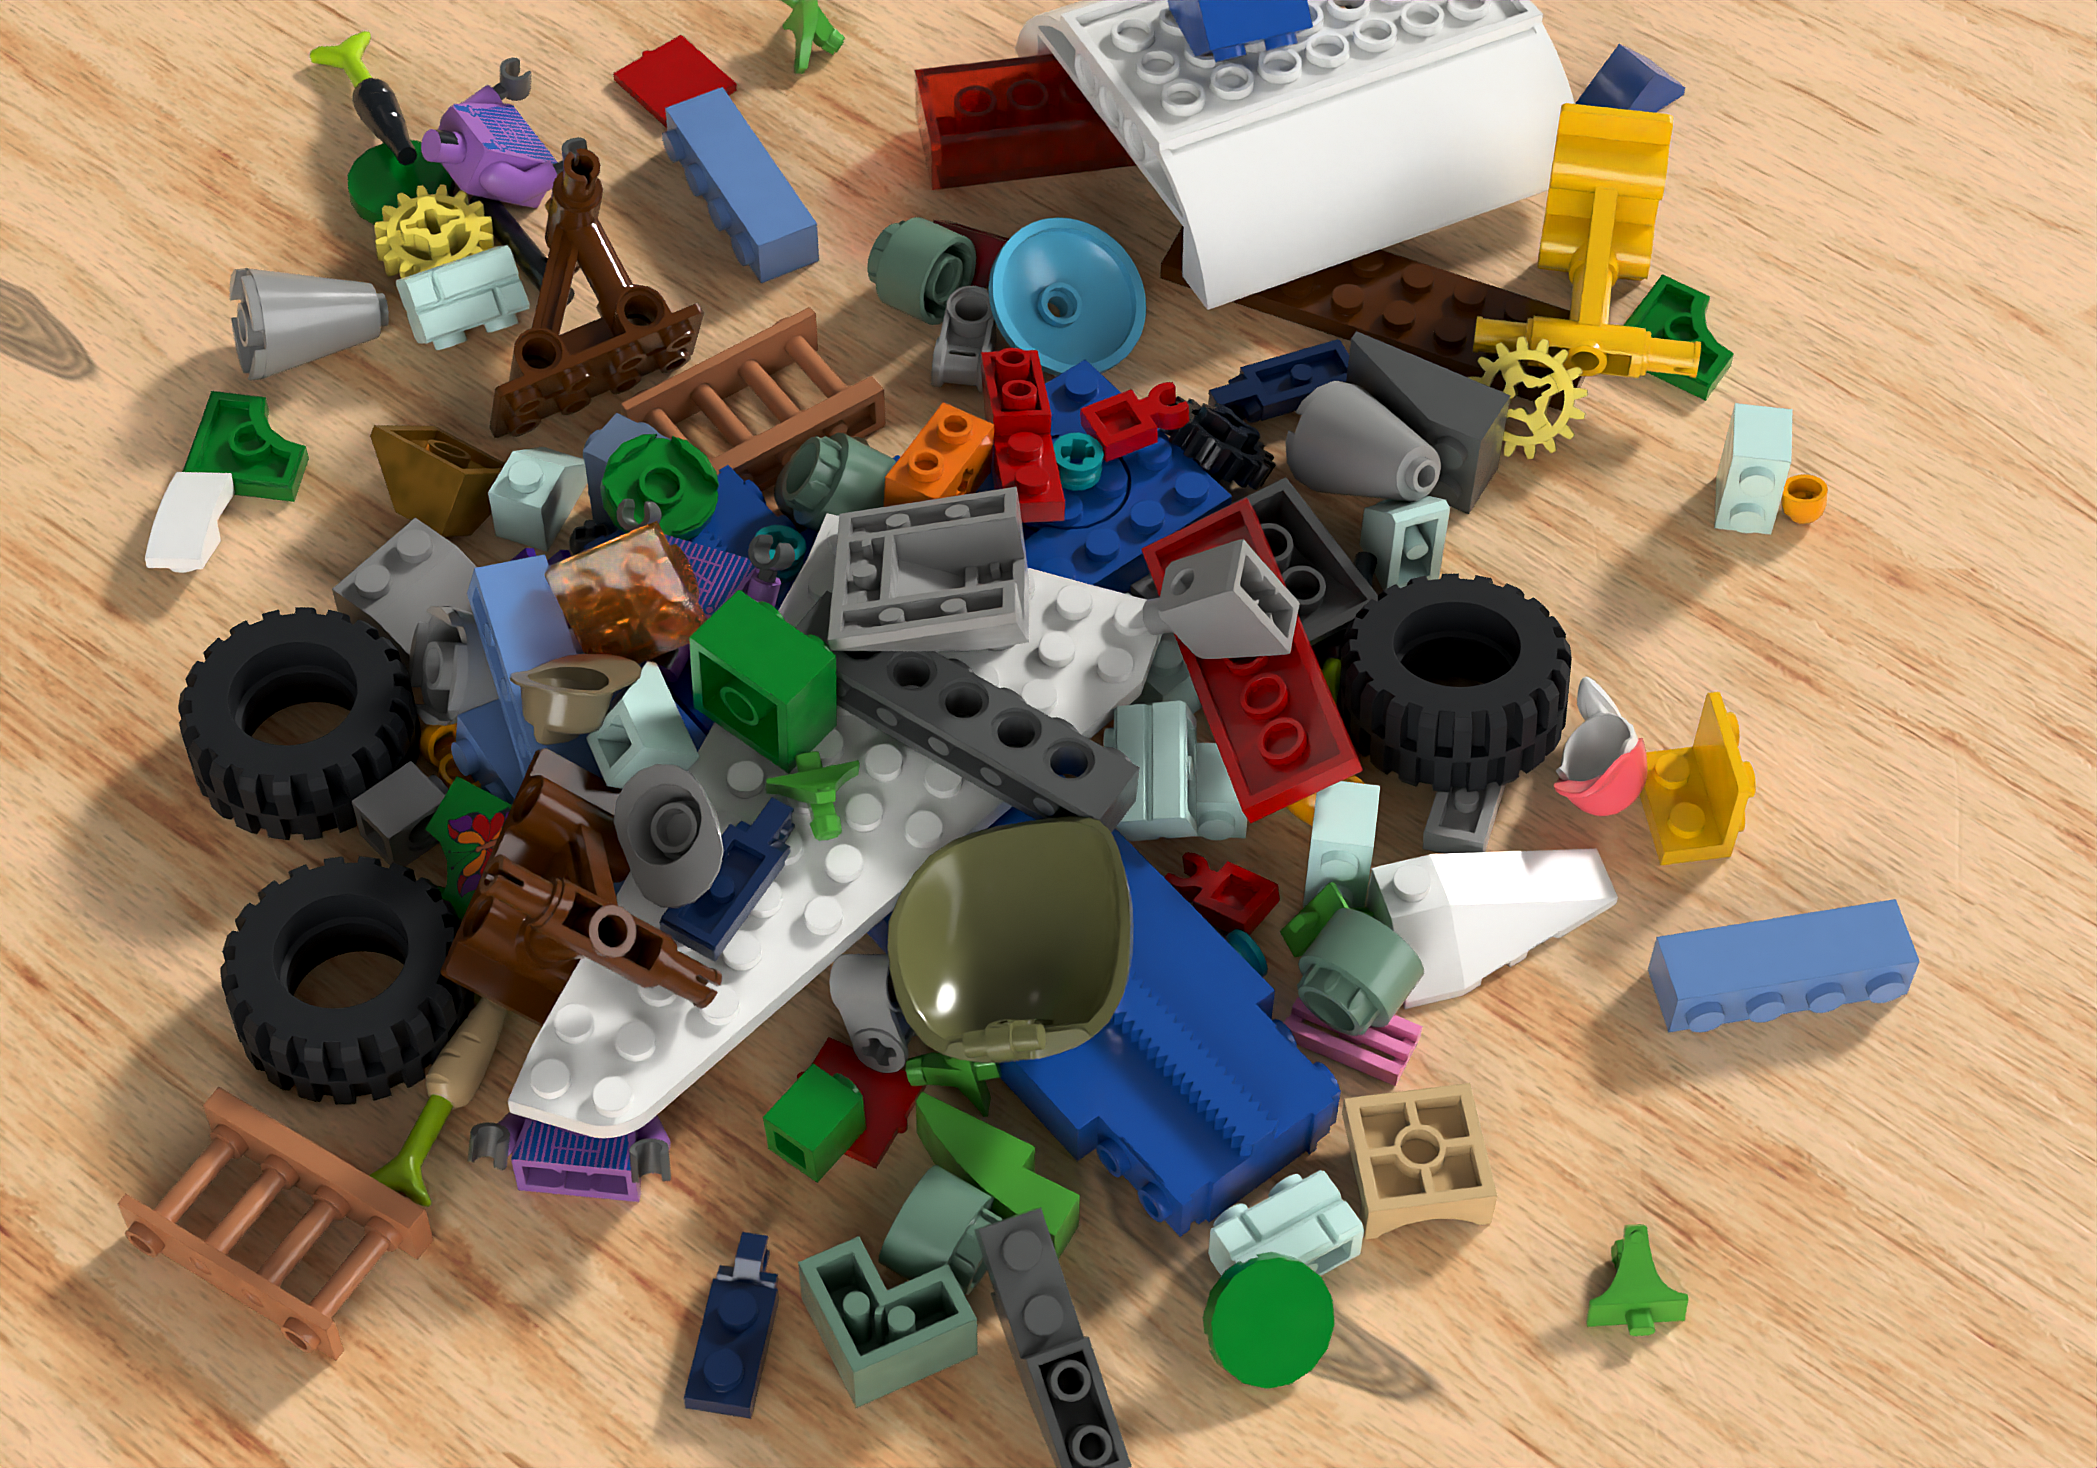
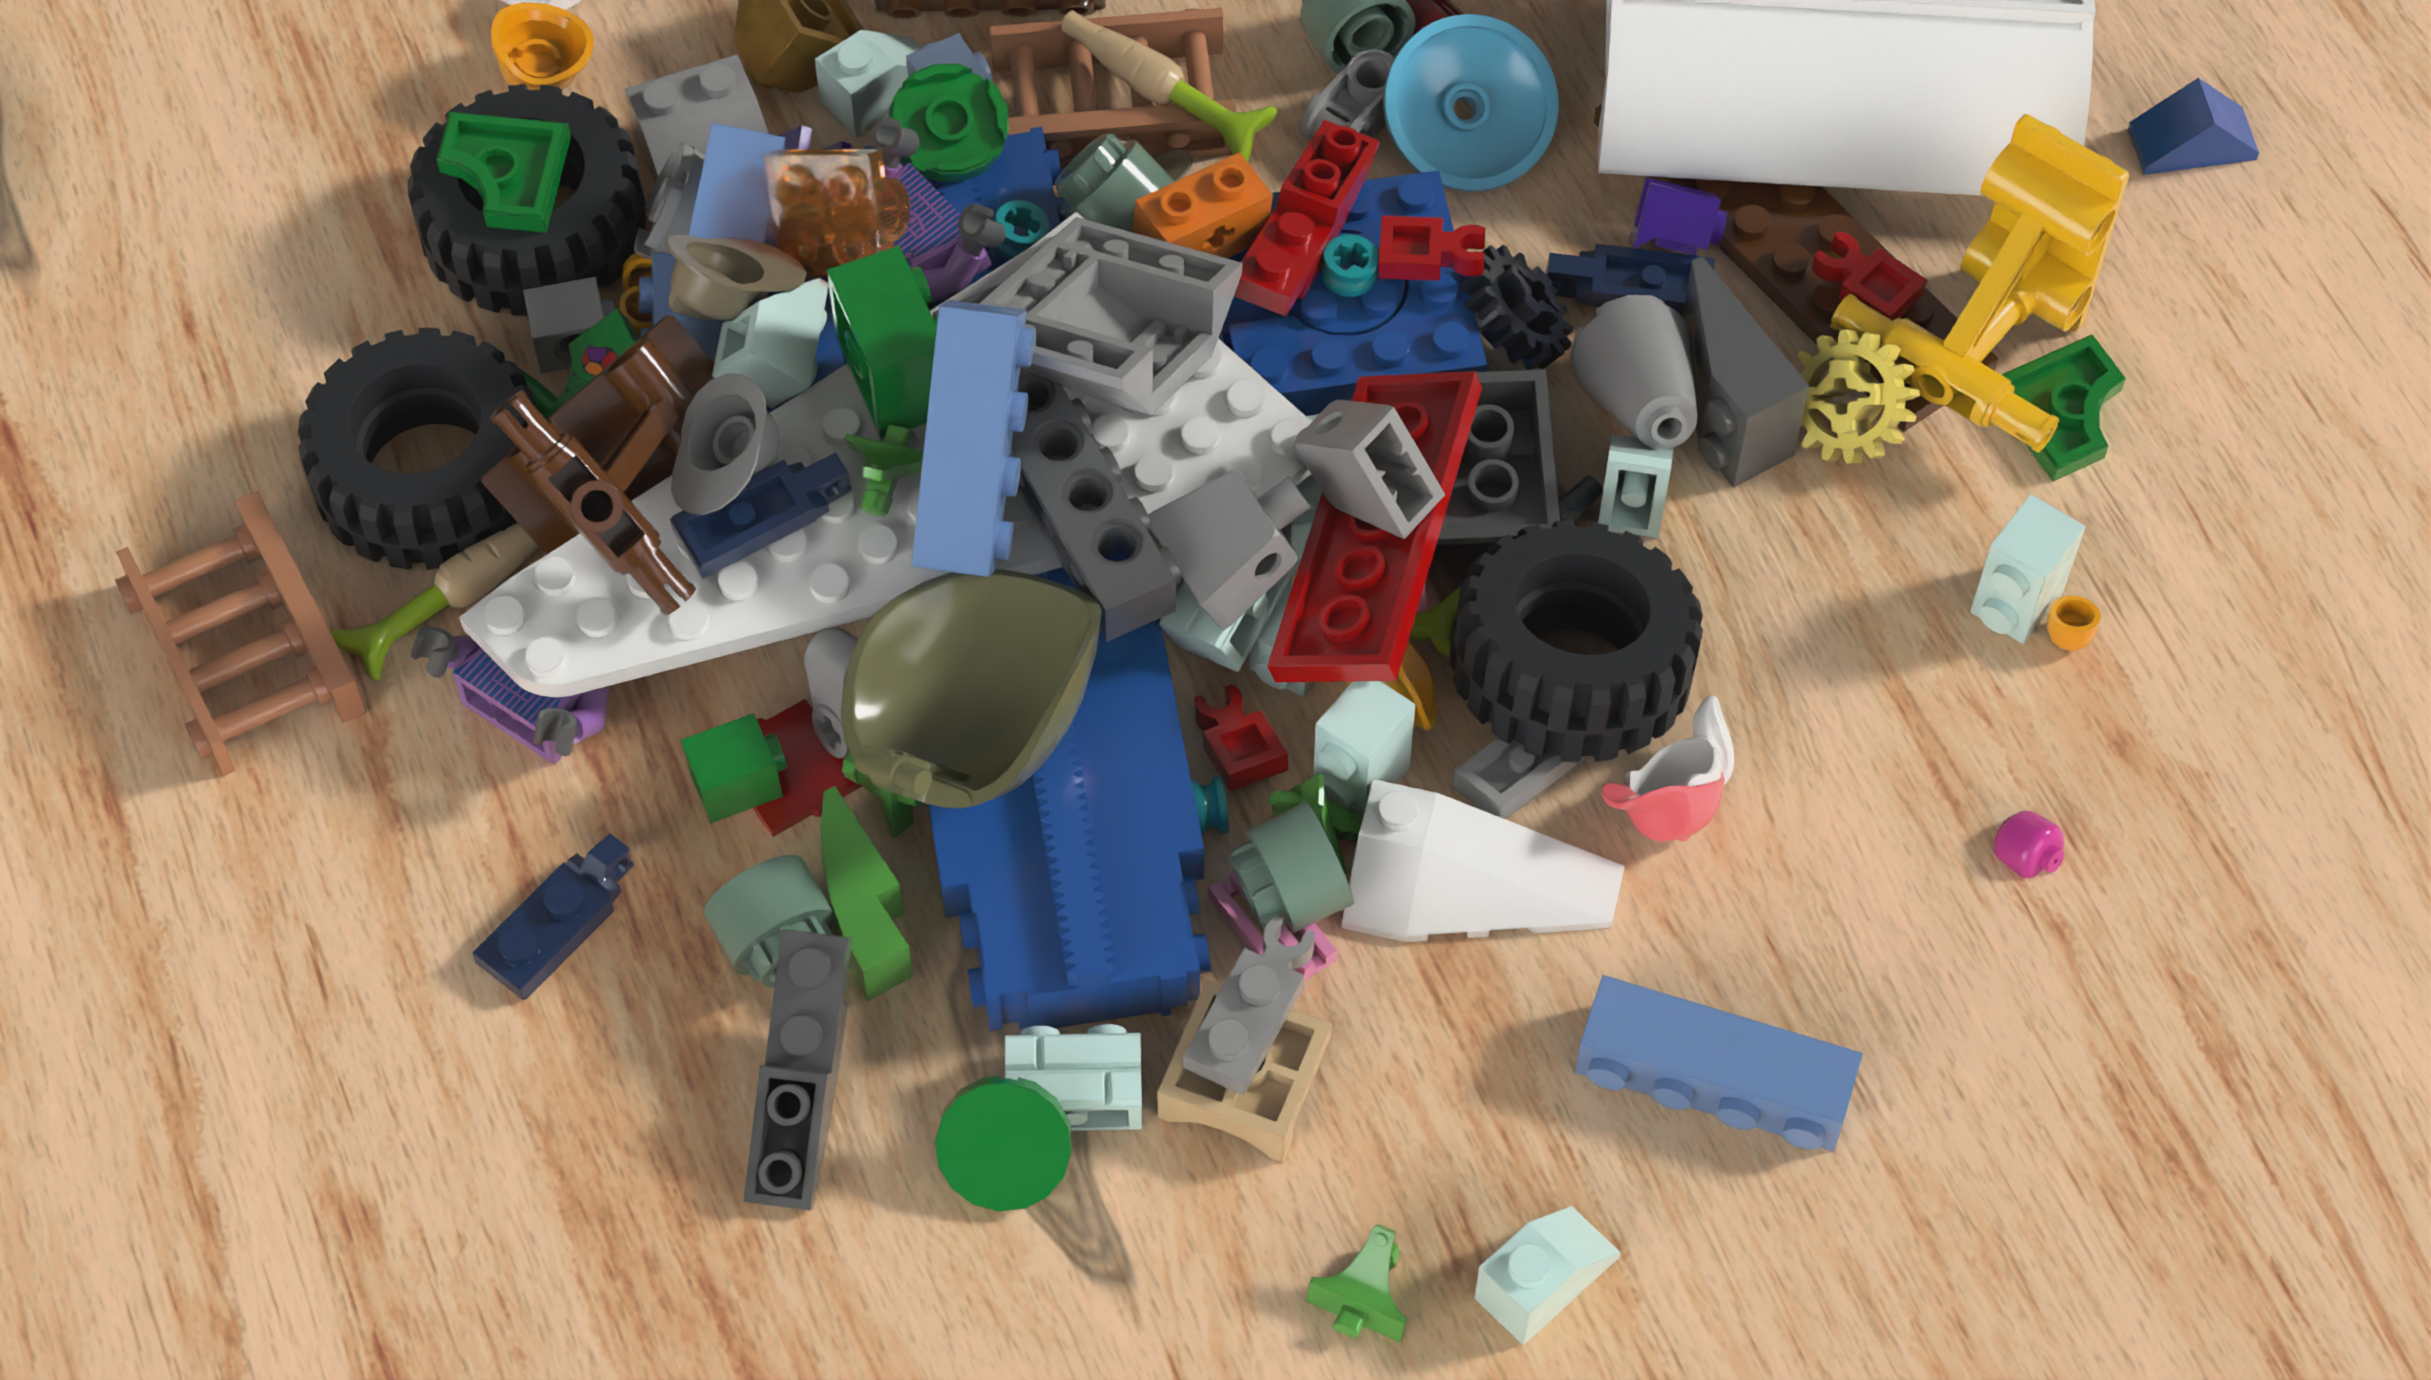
camera: 30 degrees right, 5 degrees up
sand green brick [798,1236,977,1408] -> none
yellow bracket [1639,692,1756,865] -> none
none -> green tile [436,112,571,233]
none -> light orange helmet [490,2,594,91]
none -> medium blue brick [911,300,1035,577]
none -> tan piece [1060,11,1277,162]
none -> light grey torso [1148,472,1311,631]
none -> light grey plate [1183,915,1315,1096]
none -> light aqua slope [1474,1206,1621,1346]
none -> dark purple window [1629,177,1727,256]
none -> red plate [1812,231,1927,321]
none -> dark pink piece [1994,810,2064,878]

